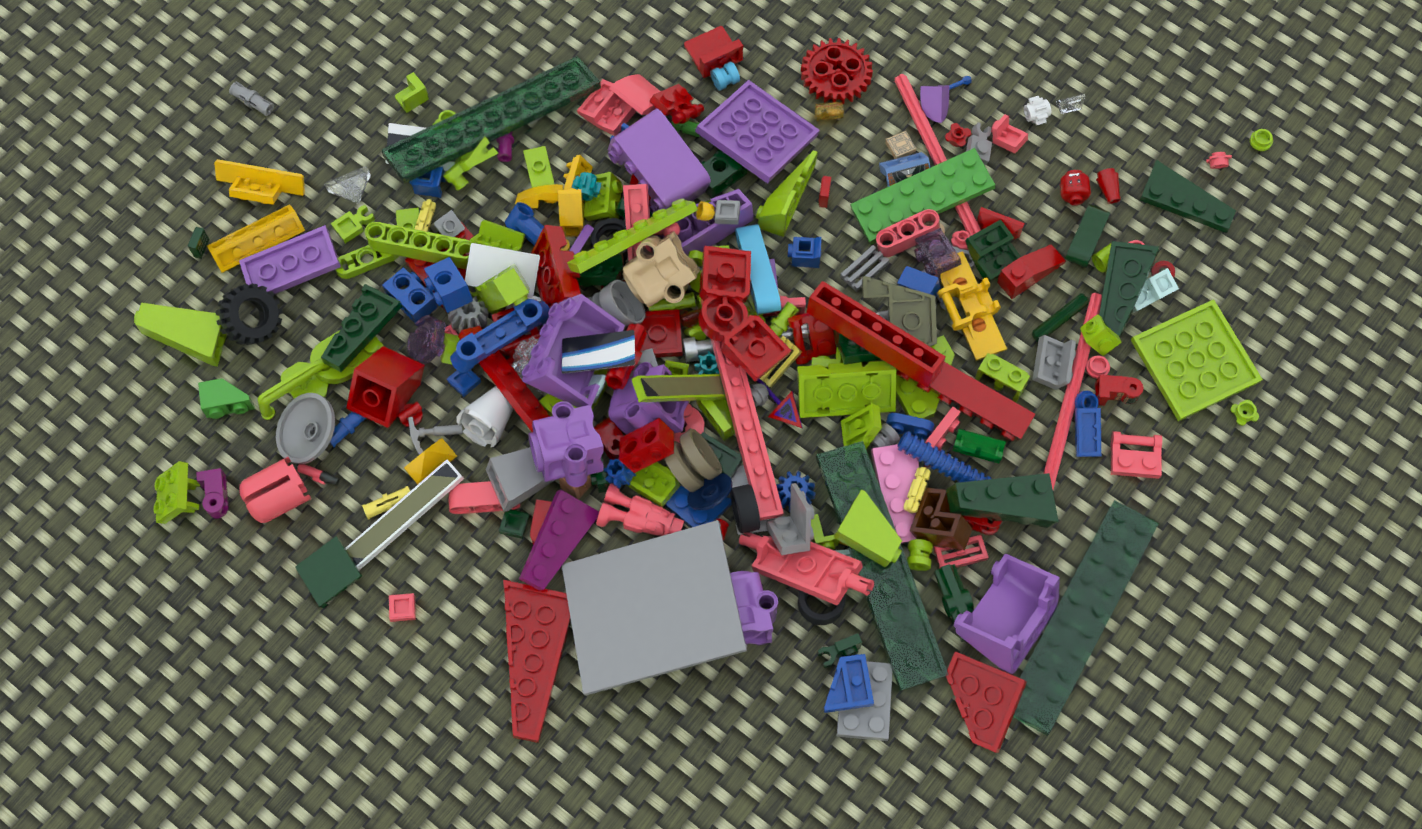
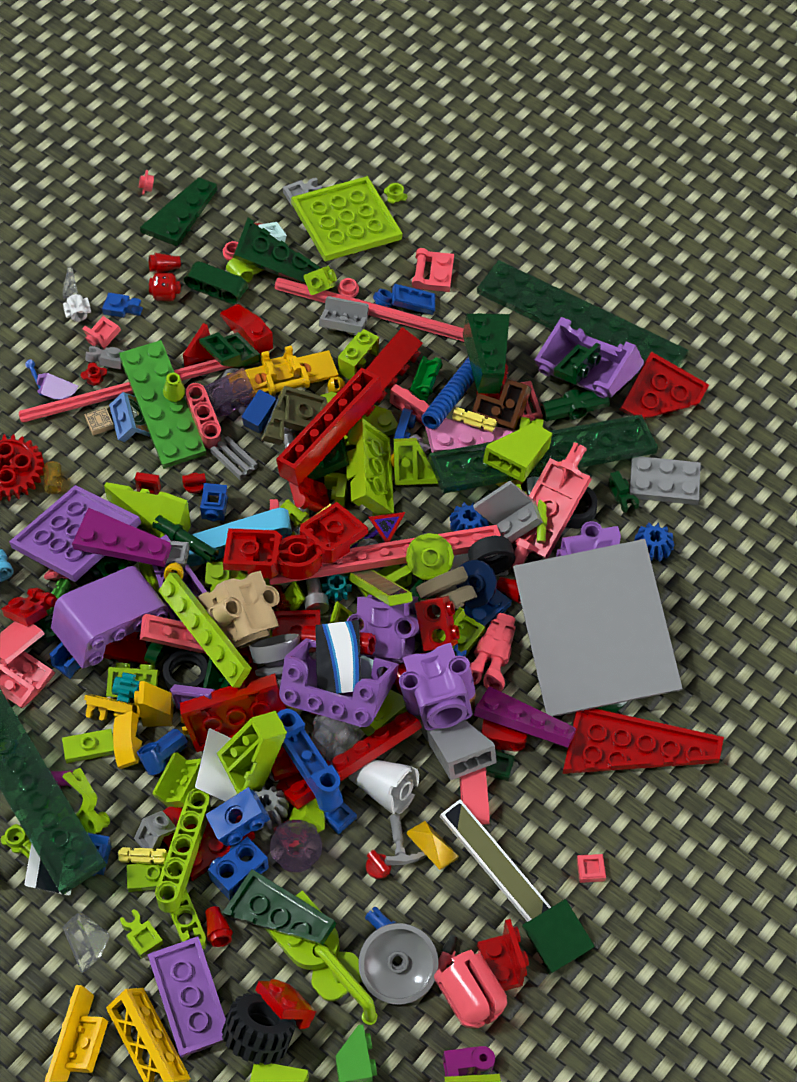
camera: 90 degrees left, 10 degrees down
red slope [346,346,425,428] -> none
light yellow pin [362,486,410,520] -> none
blue wing [824,654,874,713] -> none
coral plate [951,231,971,251] -> none
dark green axle [1031,293,1089,342] -> none
red leg [1095,375,1144,406] -> none
lime plate [1250,129,1273,151] -> none
none -> magenta wing [72,508,172,567]
none -> blue plate [102,292,143,318]
none -> dark green pin [152,515,219,563]
none -> lime cone [163,372,185,402]
none -> red plate [182,473,206,494]
none -> red cone [205,906,233,947]
none -> red slope [255,979,316,1029]
none -> light grey plate [283,178,322,206]
none -> yellow hinge [327,377,345,393]
none -> lime tile [406,533,454,580]
none -> red bracket [477,919,529,991]
none -> lime piece [537,499,548,544]
none -> dark green bracket [554,343,602,385]
none -> blue gear [634,522,674,563]

